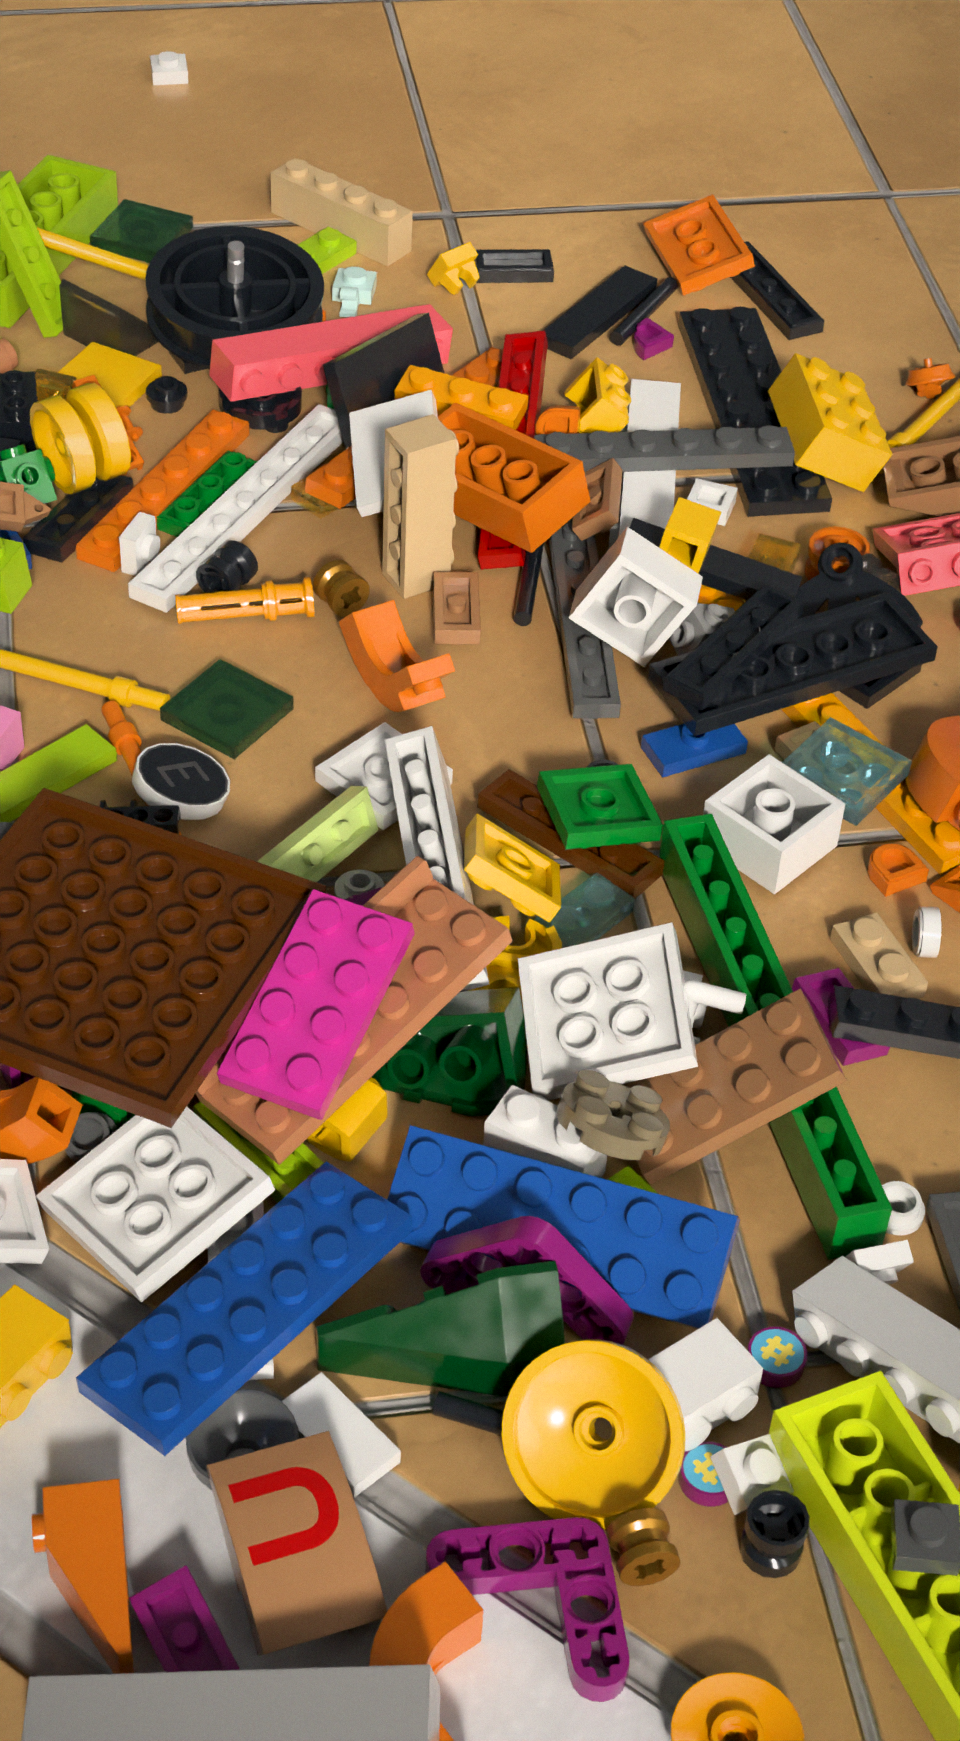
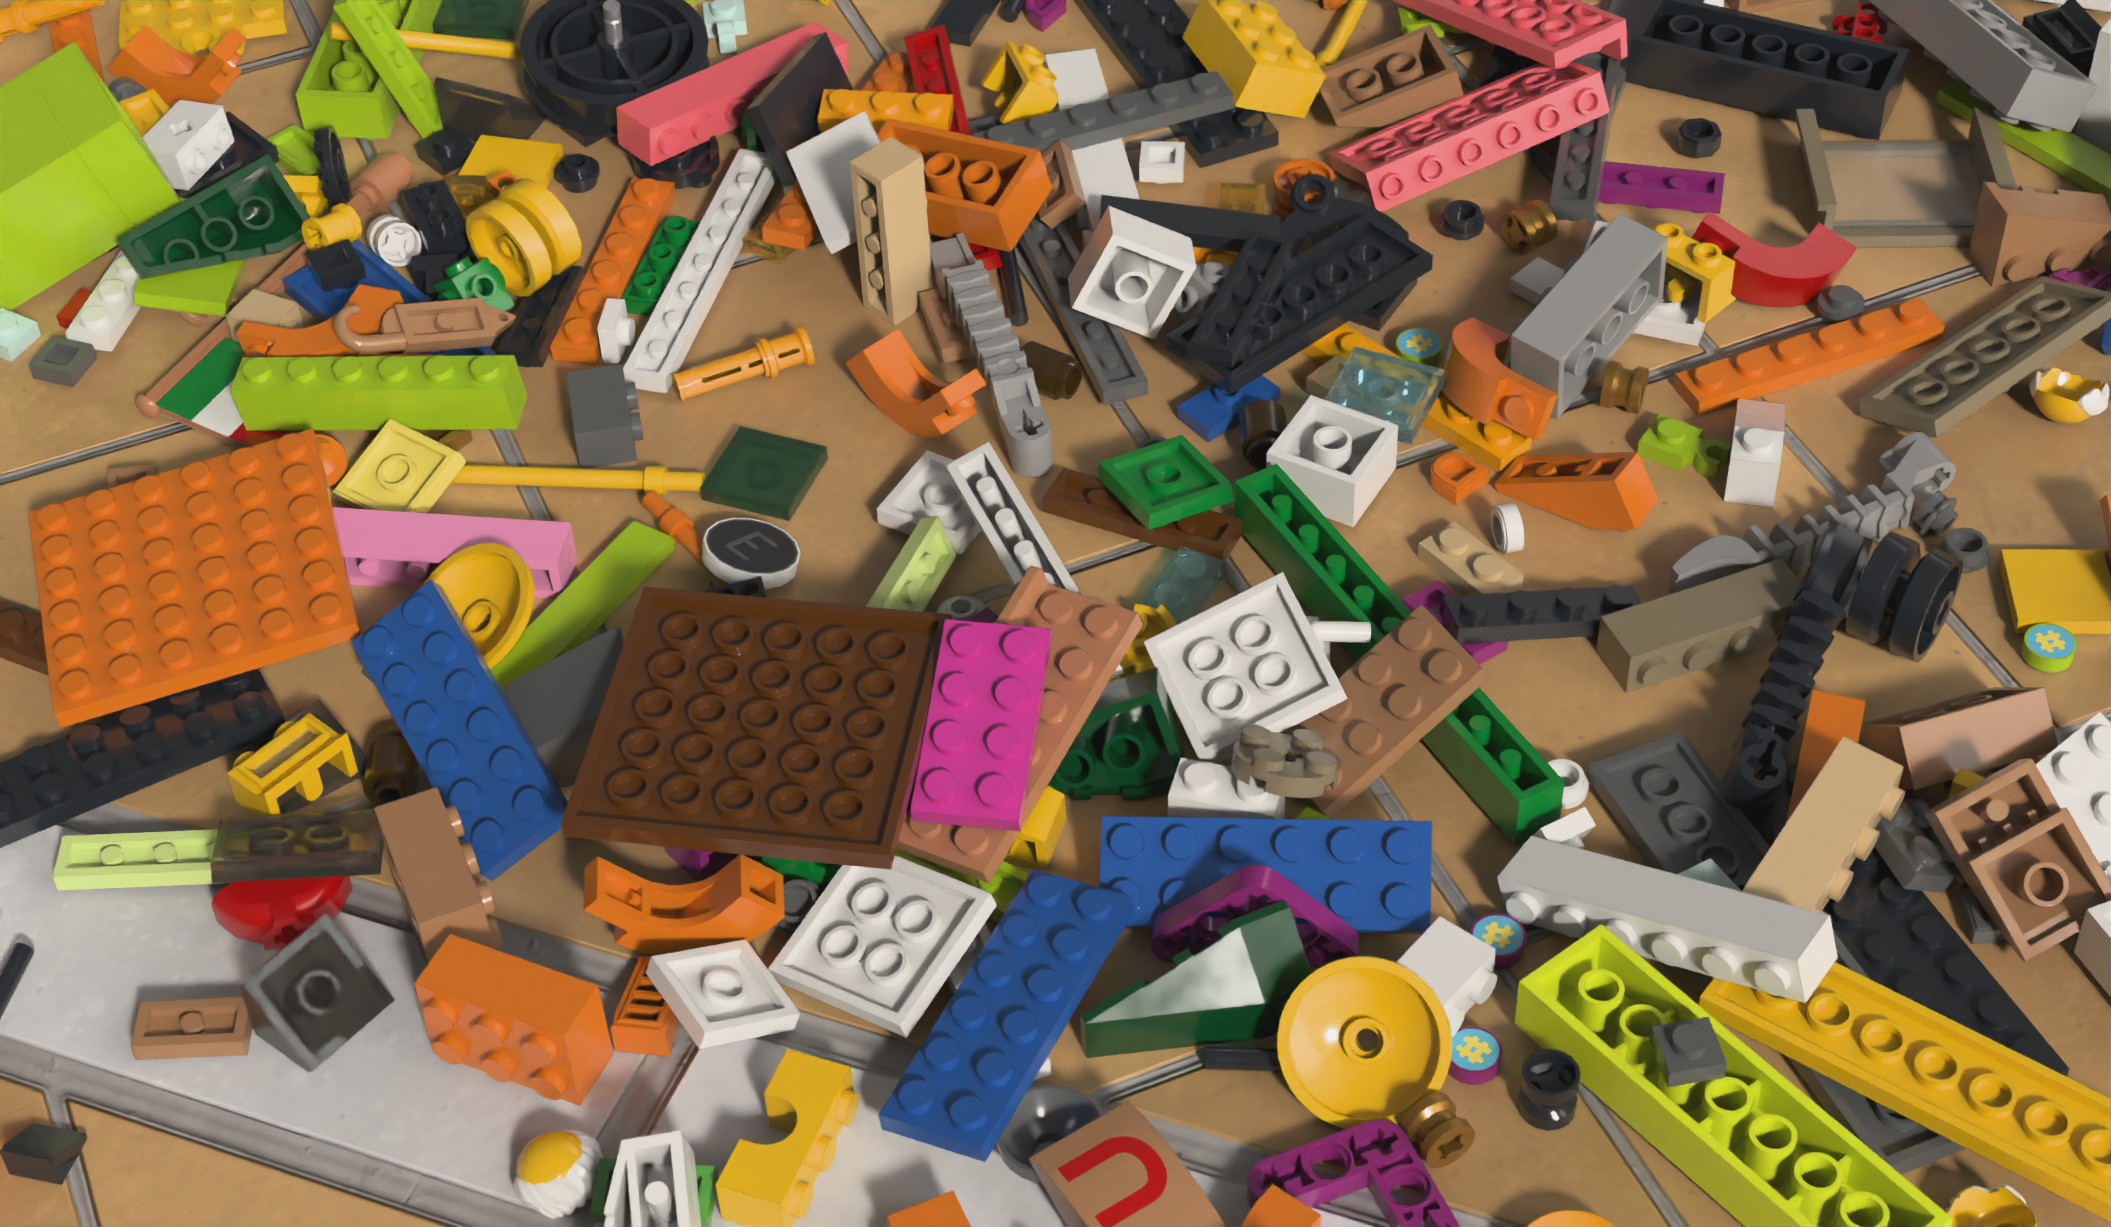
camera: 10 degrees left, 0 degrees up
black wheel [196,540,258,593] -> none
white tile [281,1372,401,1498] -> none
pearl gold wheel [313,560,370,617] -> none
yellow plate [464,813,561,923] -> none
orange tile [535,405,580,435] -> none
yellow brick [659,497,721,574] -> none
white plate [710,1434,794,1515] -> none
none -> black plate [415,126,475,176]
none -> dark grey brick [566,364,644,469]
none -> light grey piece [930,232,1054,477]
none -> dark brown brick [1019,341,1083,400]
none -> dark brown brick [1238,399,1287,470]
none -> tile [1395,328,1443,371]

